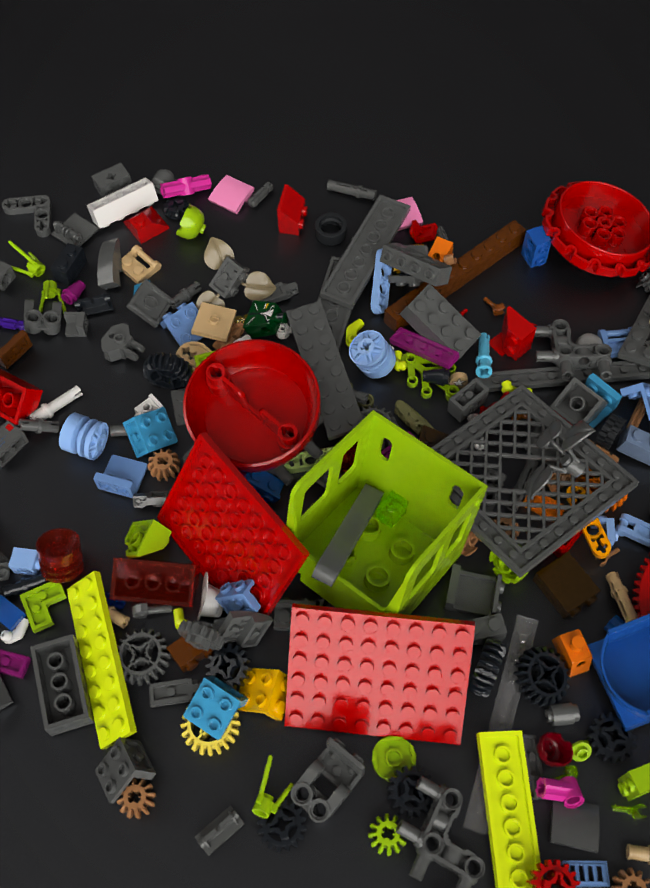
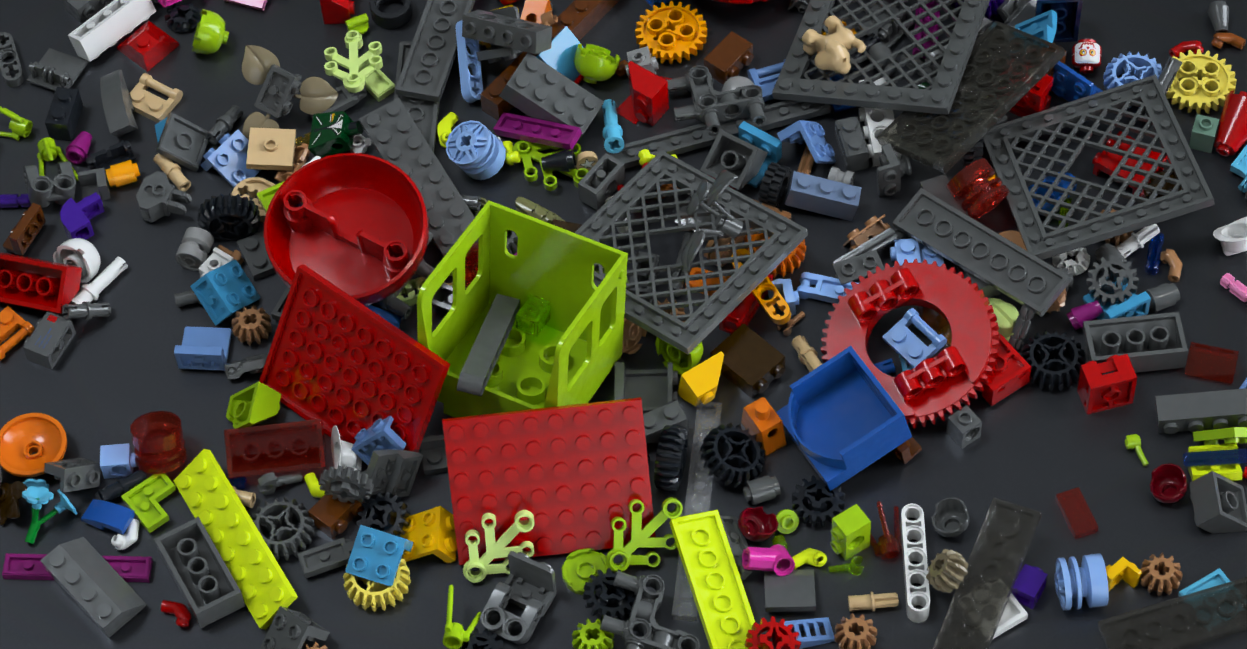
camera: 10 degrees left, 5 degrees down
light blue wheel [59,412,109,461] -> none
none -> white cylinder [53,238,101,286]
none -> dark purple brick [60,192,105,240]
none -> light orange brick [105,160,141,187]
none -> tan pin [153,153,191,192]
none -> red arm [161,600,192,627]
none -> light grey wheel [175,227,214,271]
none -> medium nougat hand [217,245,244,266]
none -> yellowish green plant [324,30,383,93]
none -> lime plate [345,13,369,35]
none -> yellowish green tile [359,61,395,102]
none -> yellowish green plant [463,510,535,583]
none -> slope [536,26,583,81]
none -> lime cylinder [574,44,621,84]
none -> lime plant [606,497,683,572]
none -> light grey brick [625,46,659,77]
none -> light orange gear [635,1,708,64]
none -> yellow slope [678,351,724,407]
none -> reddish brown brick [704,31,754,85]
none -> neon yellow arm [792,548,827,569]

